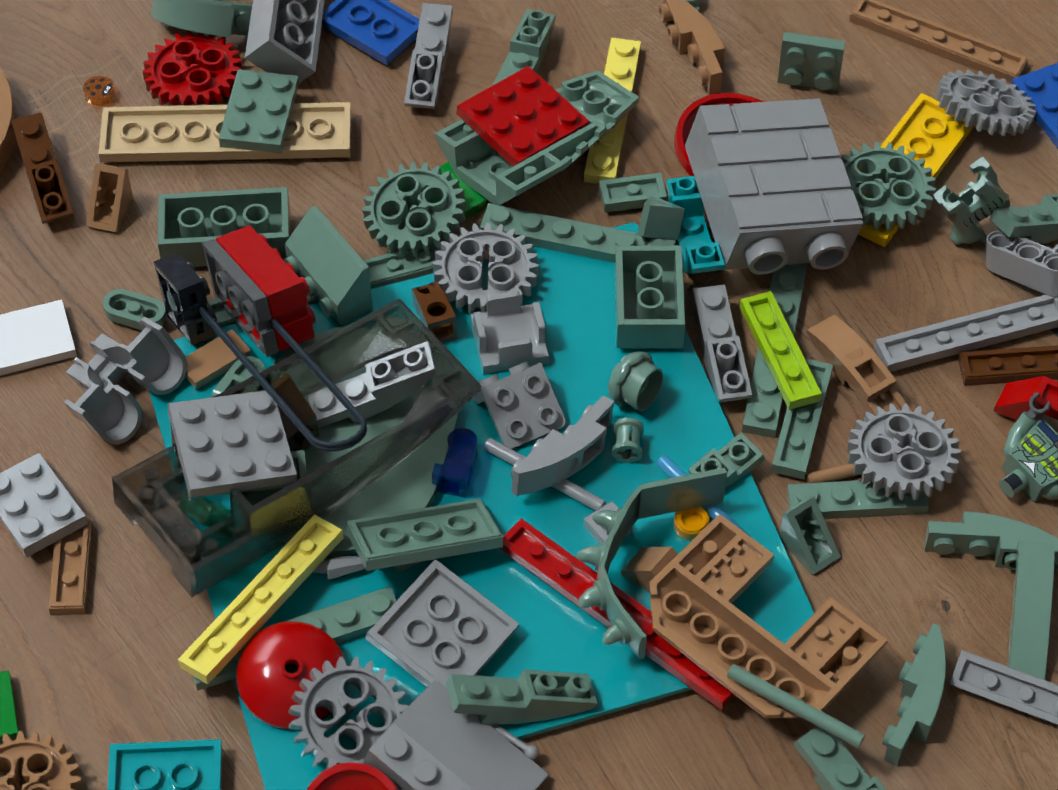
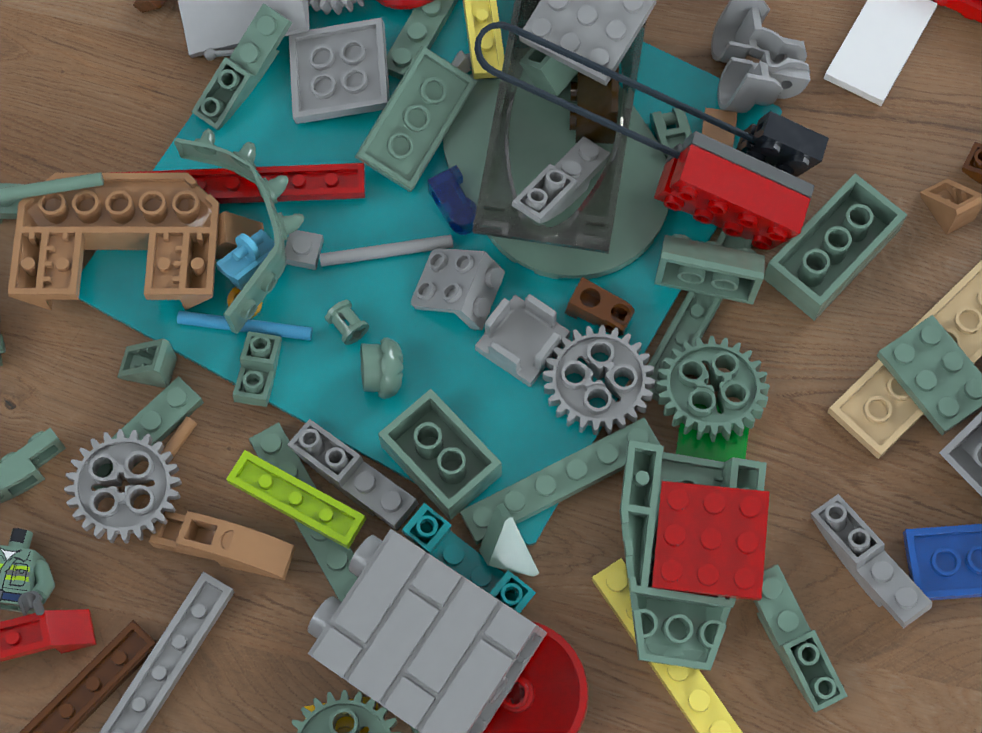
camera: 140 degrees right, 15 degrees up
sand green plate [102,289,167,331] -> none
light grey slope [511,395,614,496] -> none
sand green plate [599,173,667,212] -> none
sand green plate [771,358,833,480] -> none
none -> medium azure hips [216,229,275,290]

